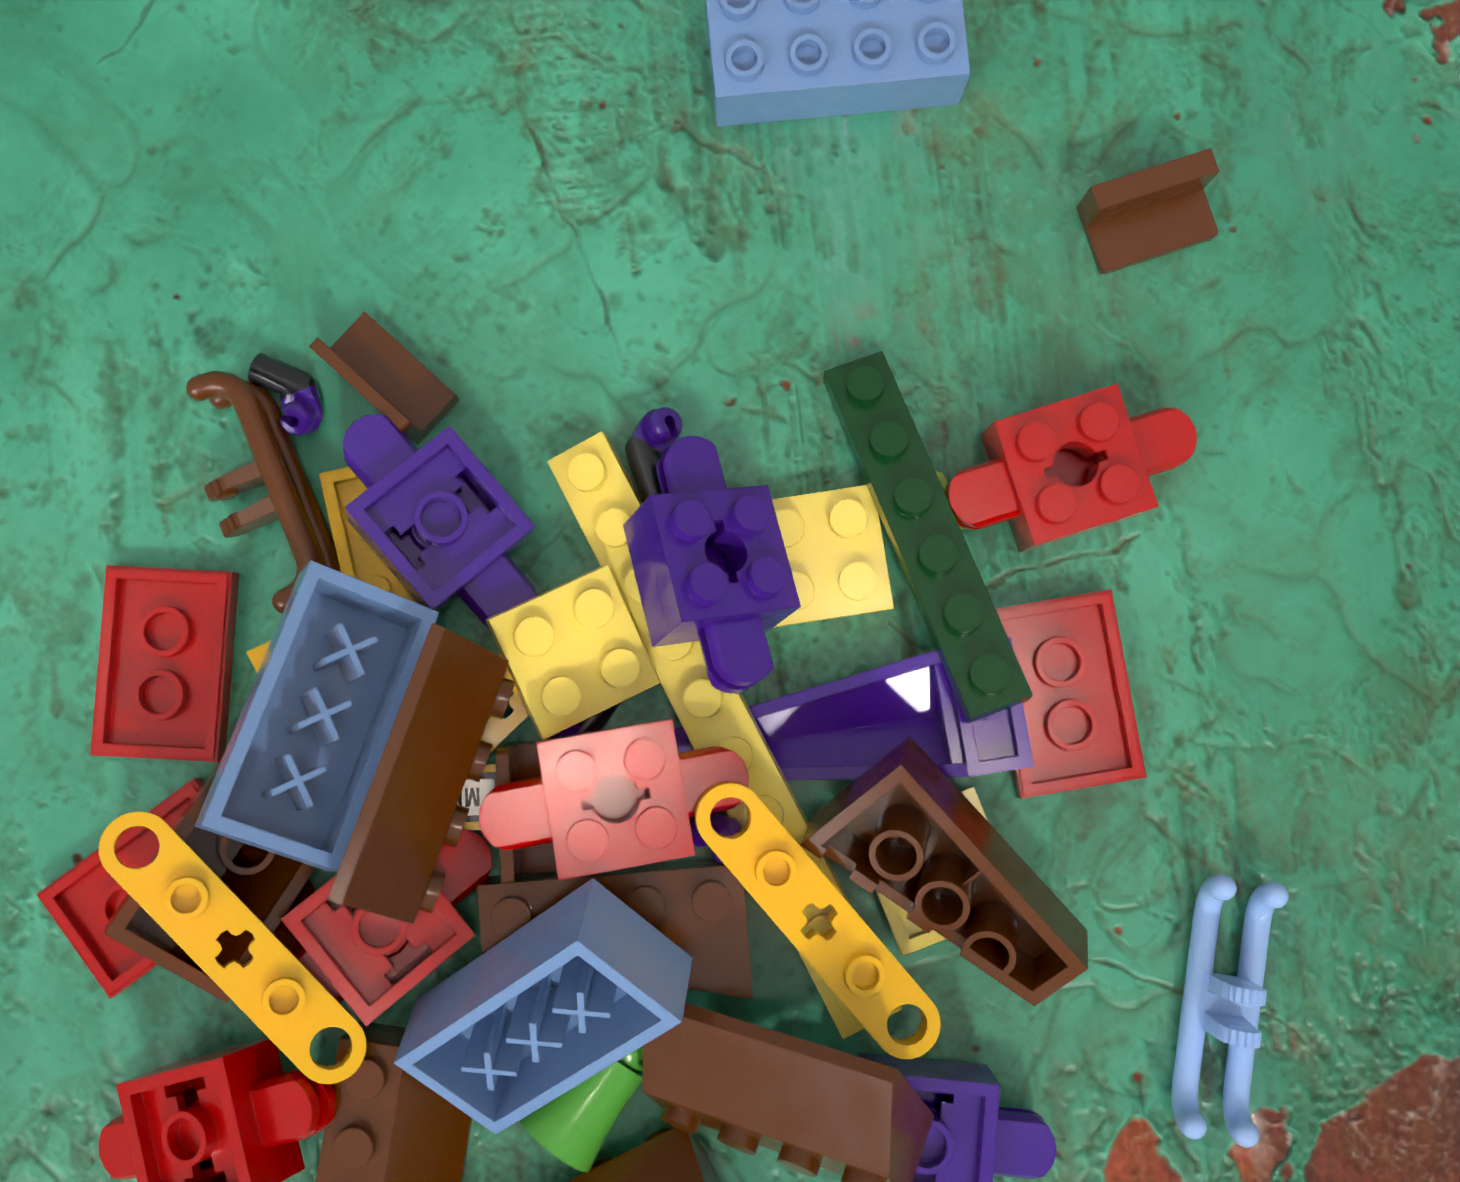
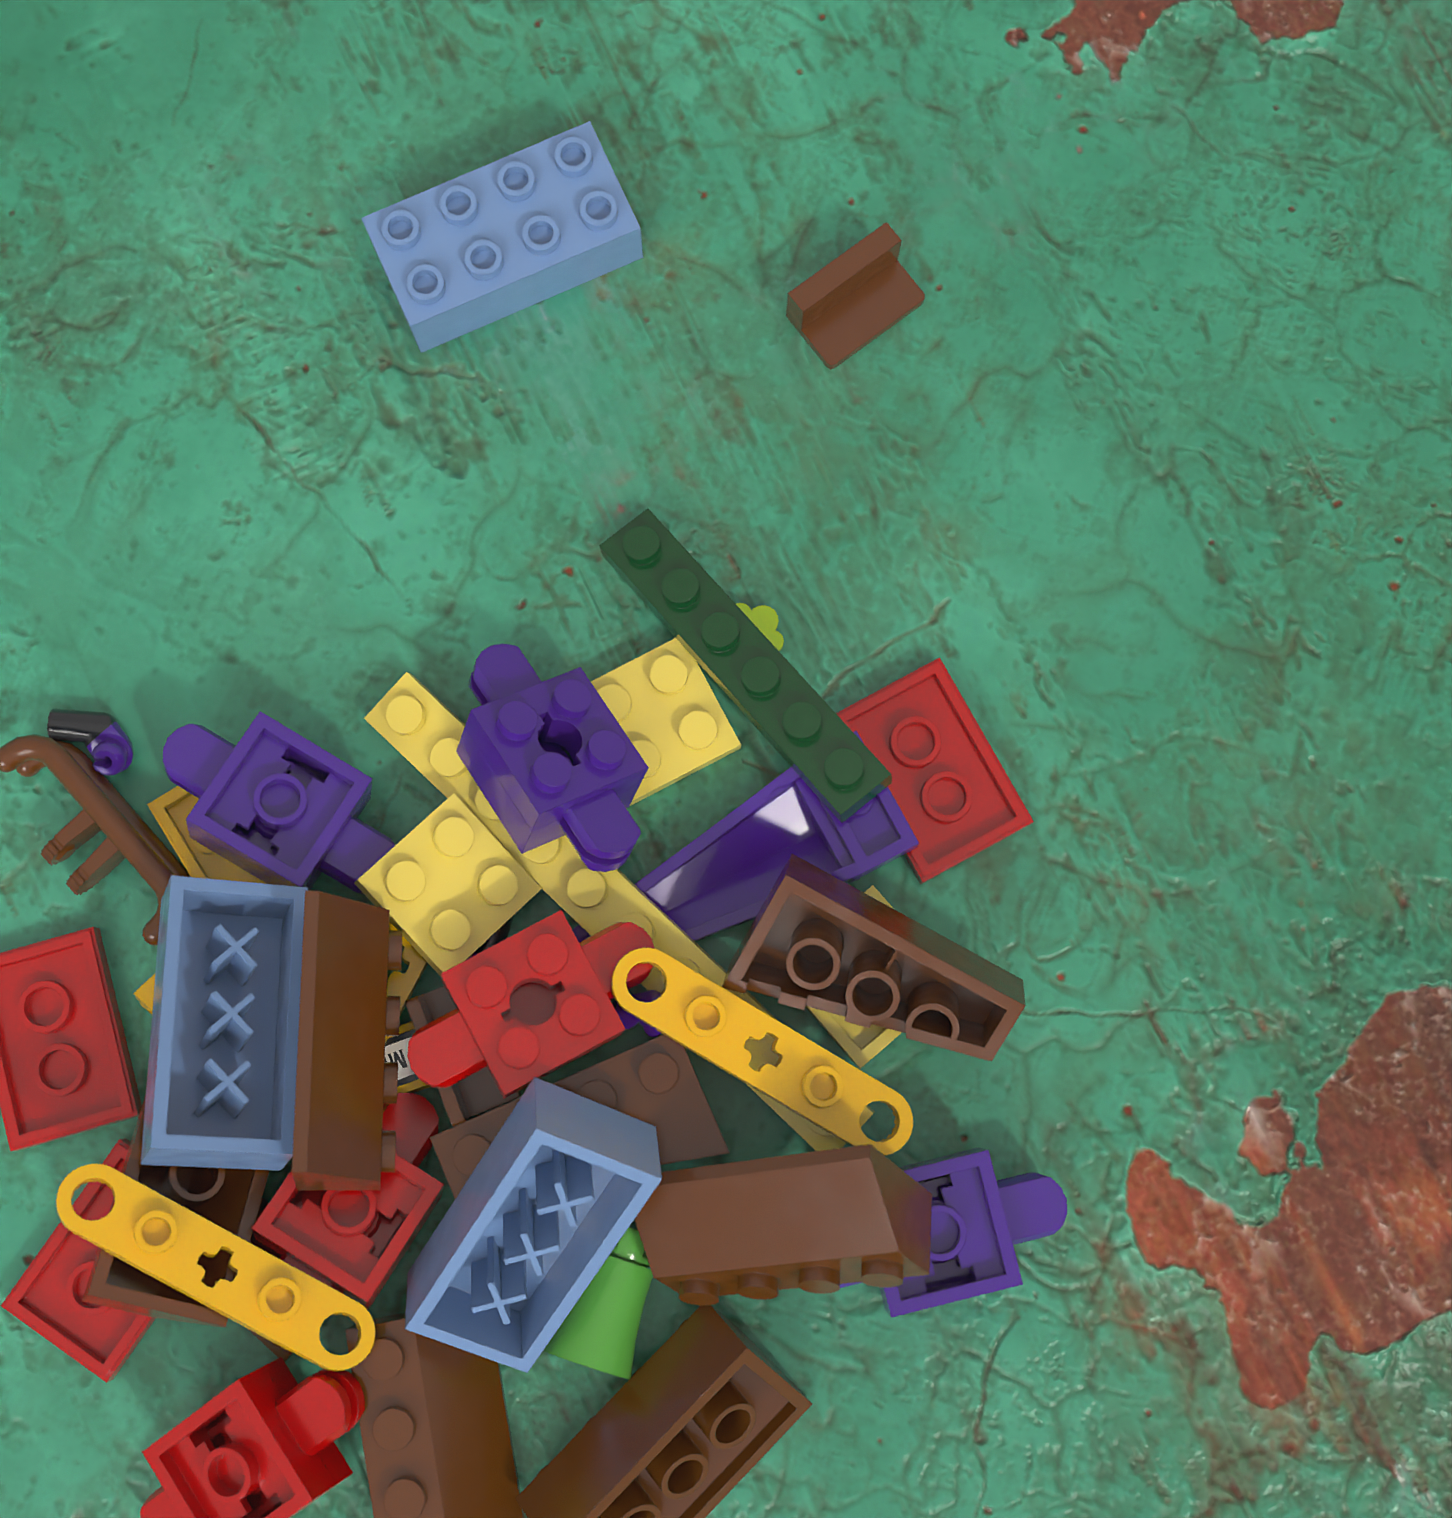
camera: 20 degrees left, 5 degrees down
reddish brown panel [309,311,460,444] -> none
arm [625,407,683,502] -> none
red brick [944,383,1197,553] -> none
light blue piece [1171,874,1289,1148] -> none

